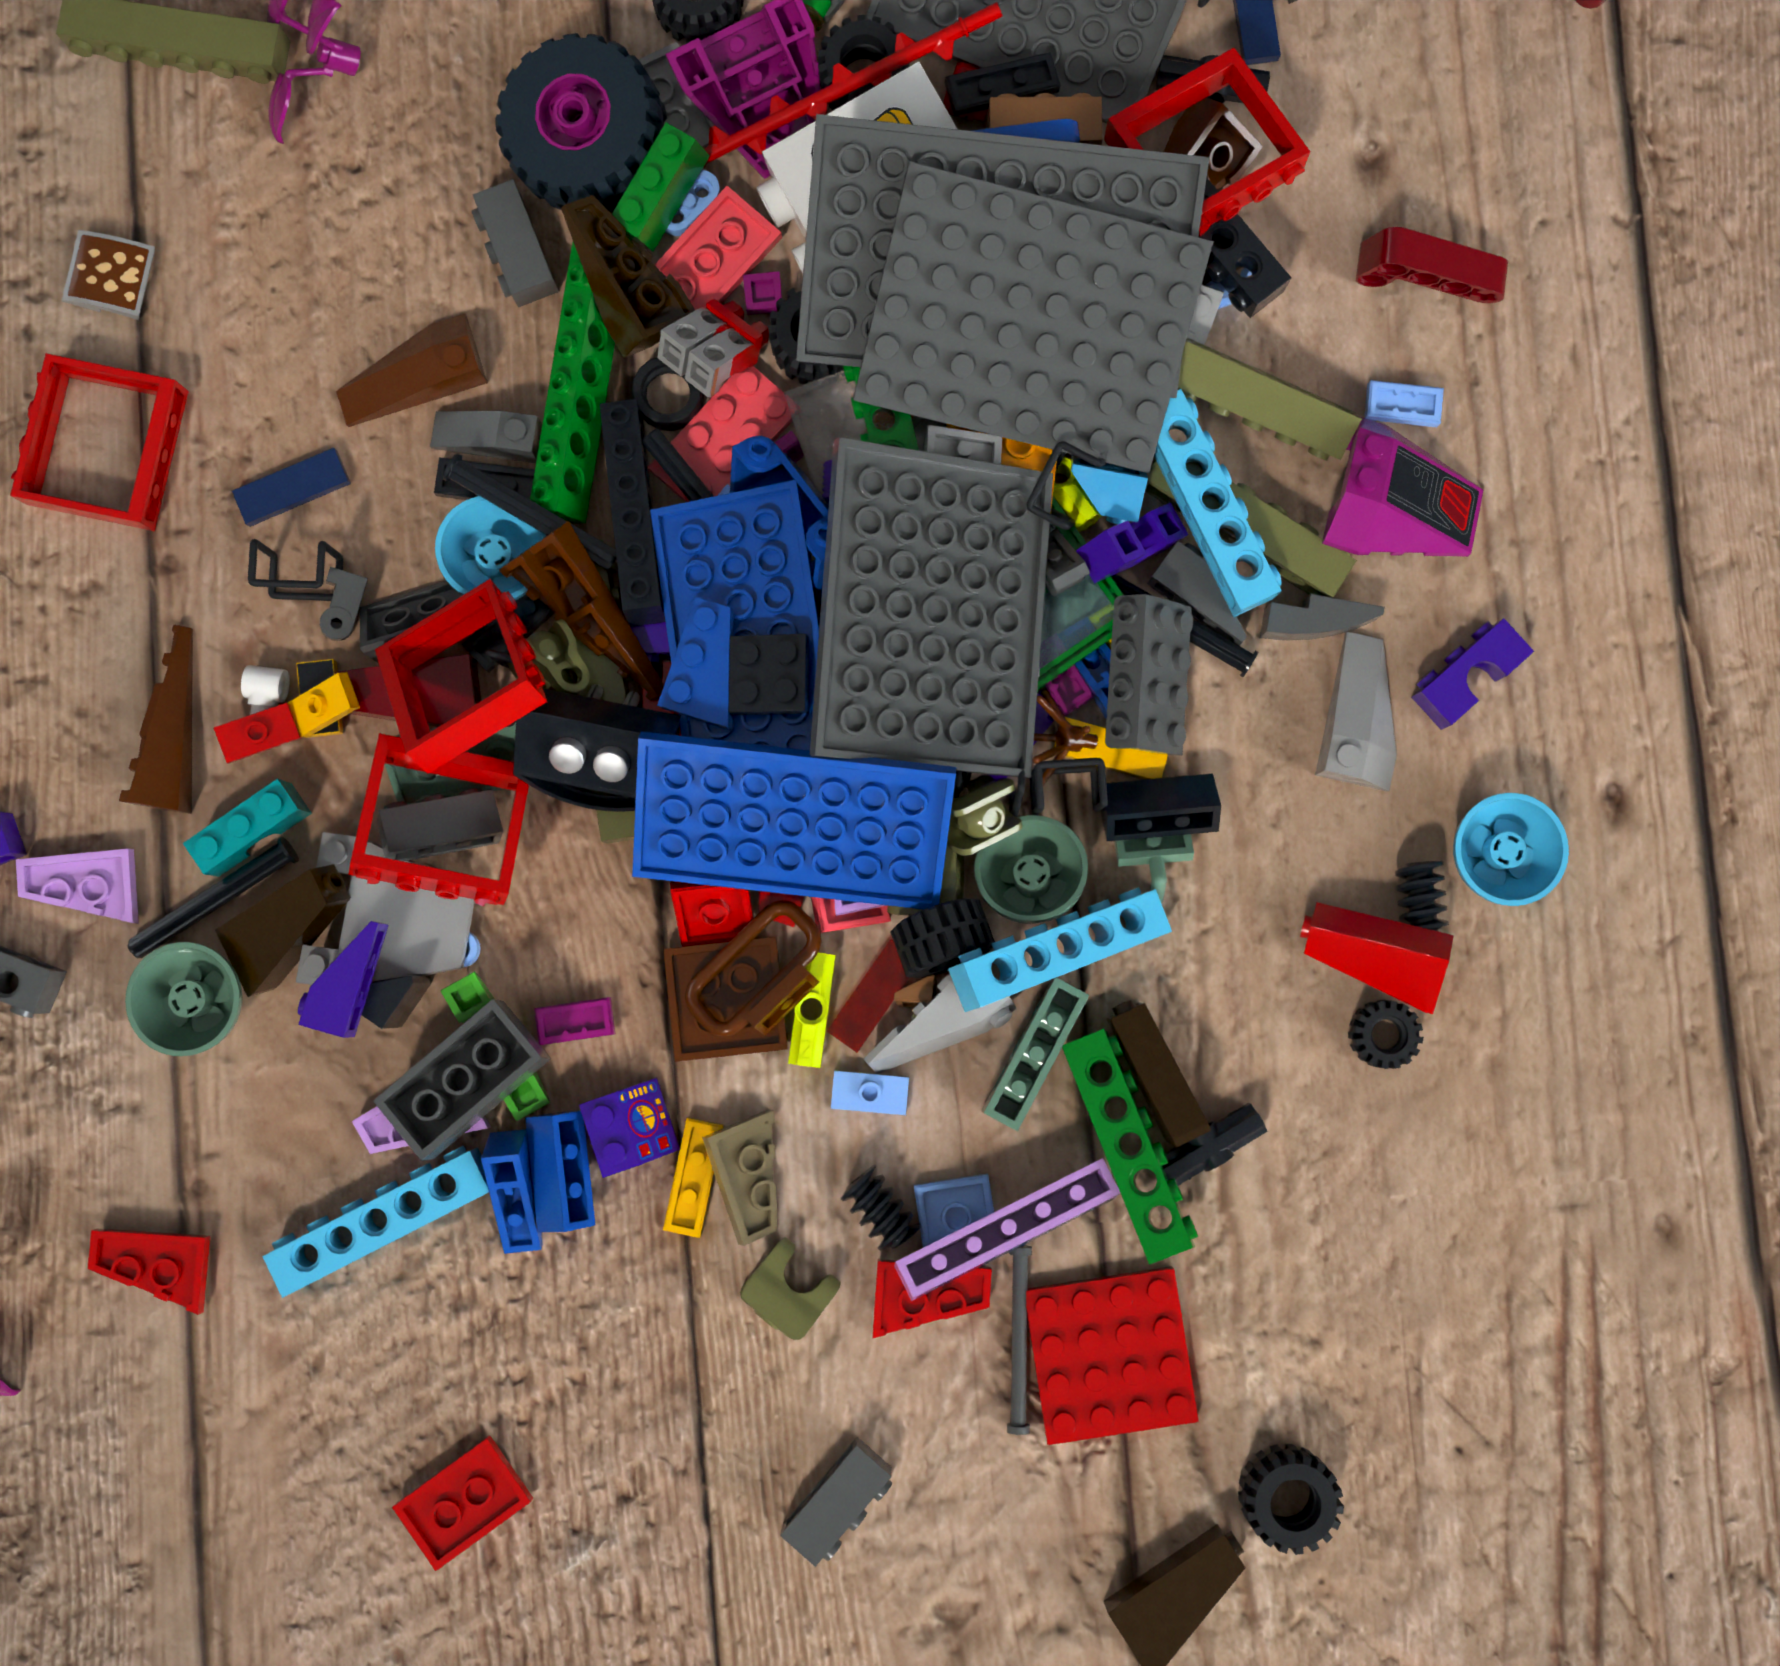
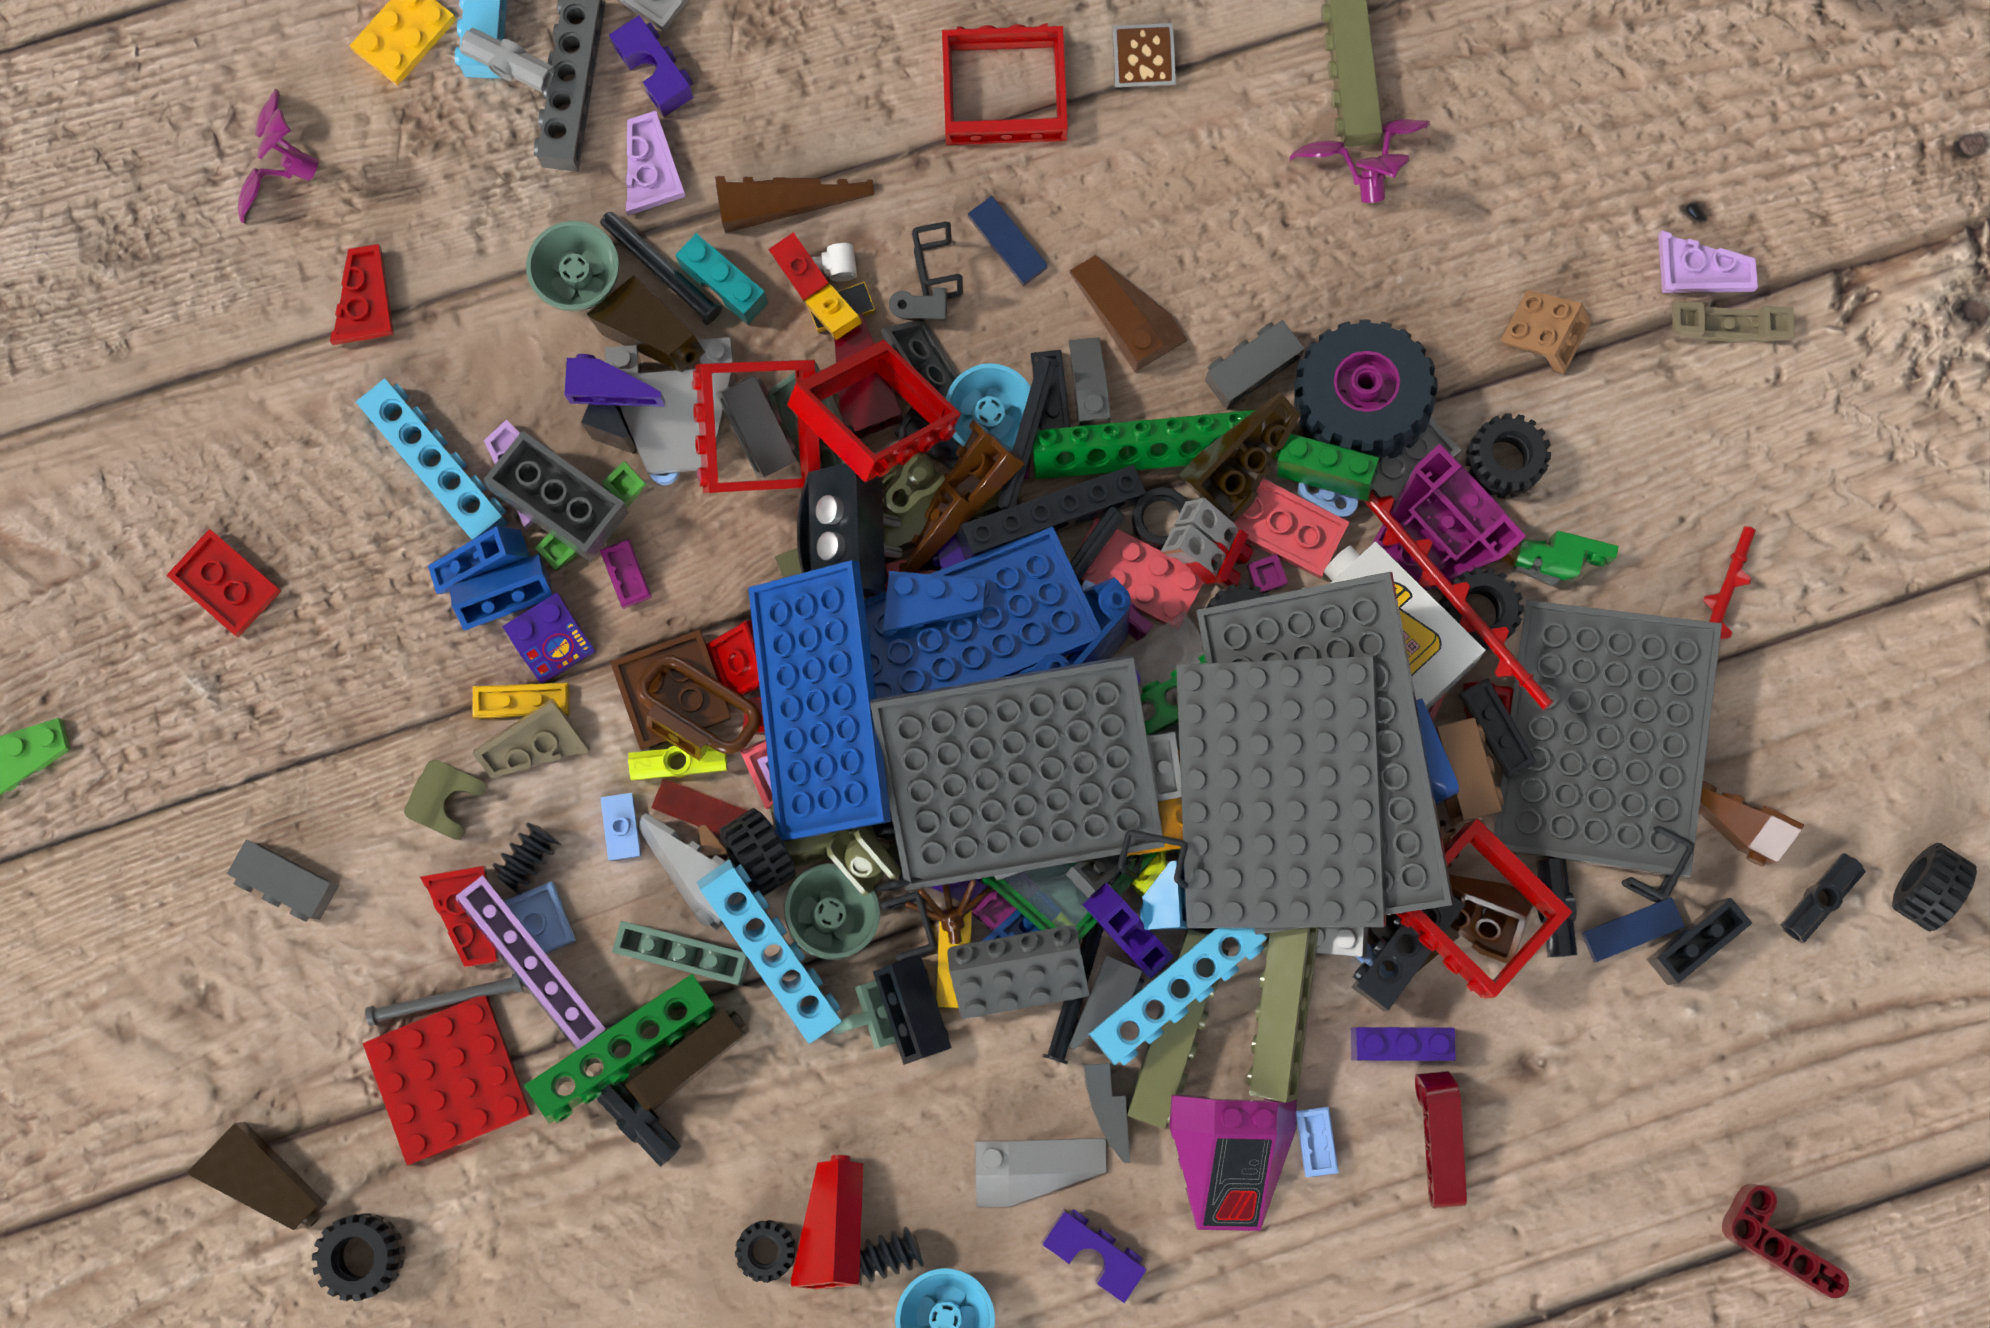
camera: 75 degrees right, 5 degrees down
black plate [729,634,809,715] -> none
none -> dark purple arch [1350,1027,1456,1061]

